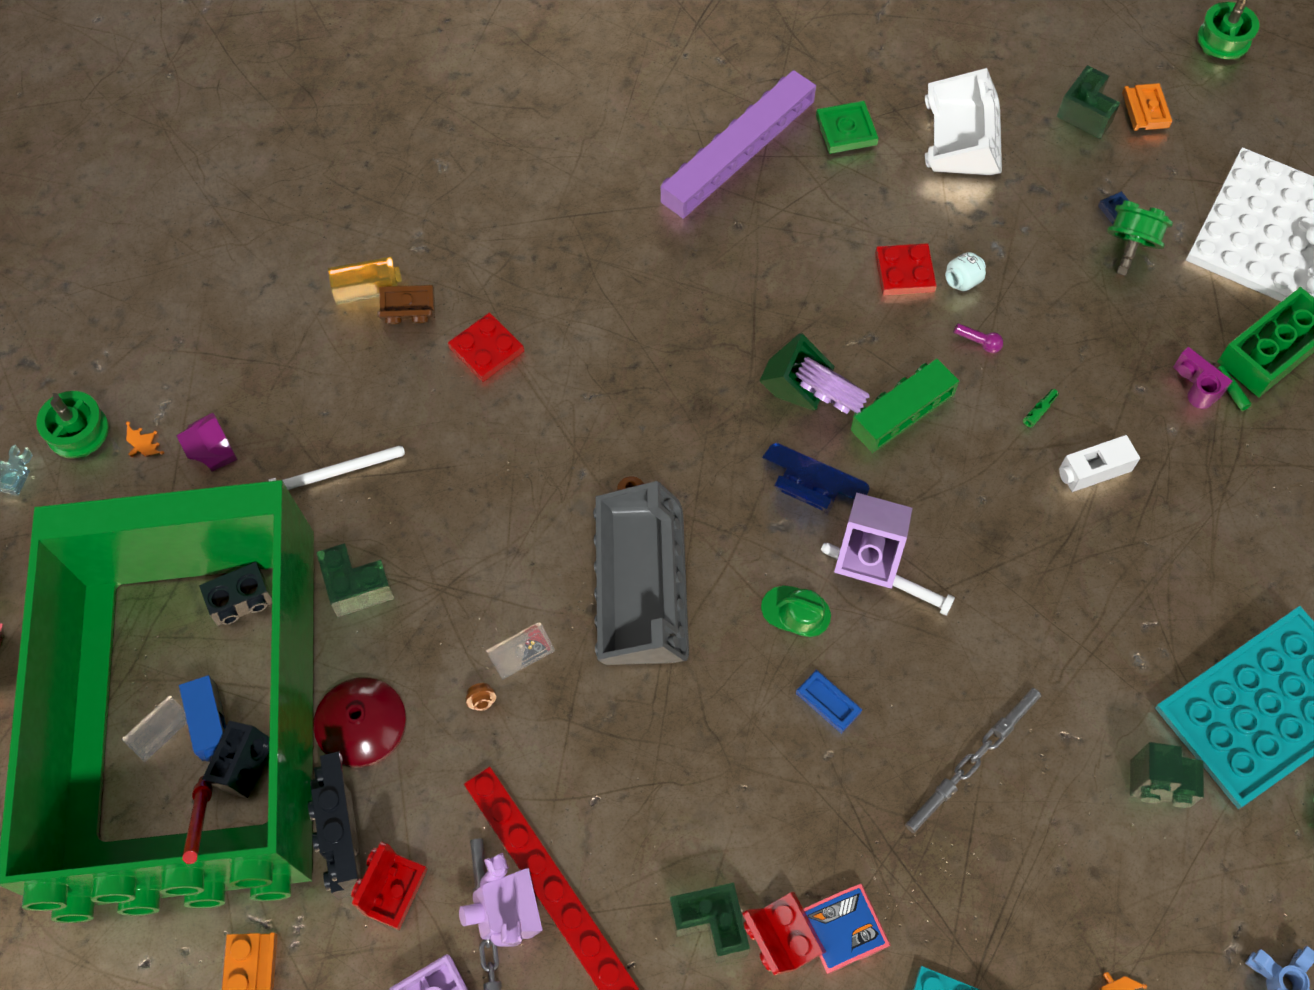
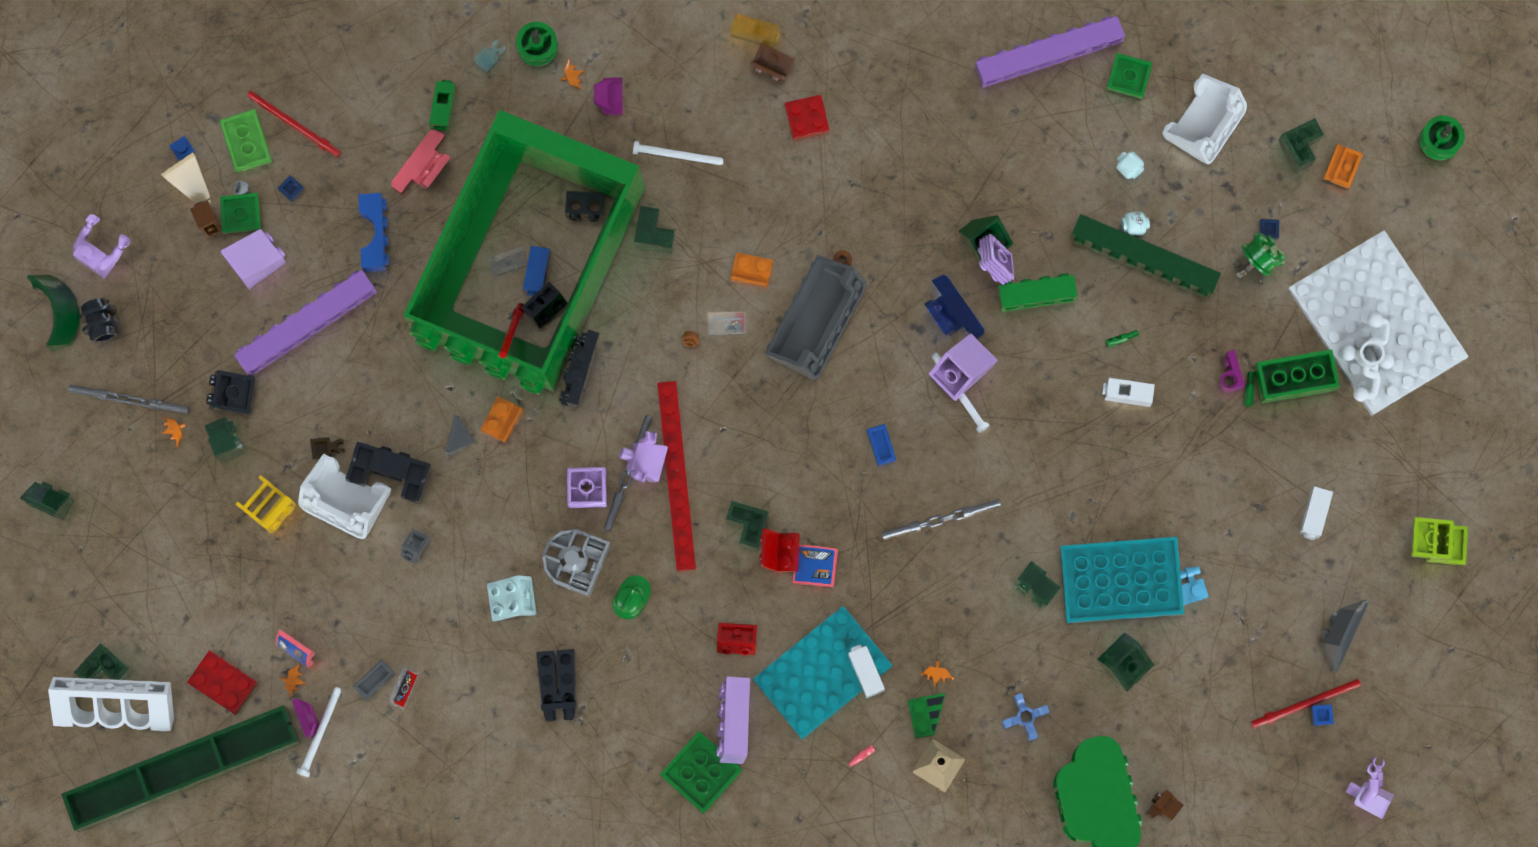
camera: 30 degrees right, 15 degrees up
dark red dish [313,677,407,768] -> none
red bracket [351,841,428,930] -> none
green piece [761,585,831,637] -> none
red plate [875,243,937,296] -> none
magenta bar [953,323,1003,353] -> none
none -> orange plate [730,252,773,288]
none -> dark green brick [1070,214,1221,298]
none -> light aqua head [1116,151,1144,180]

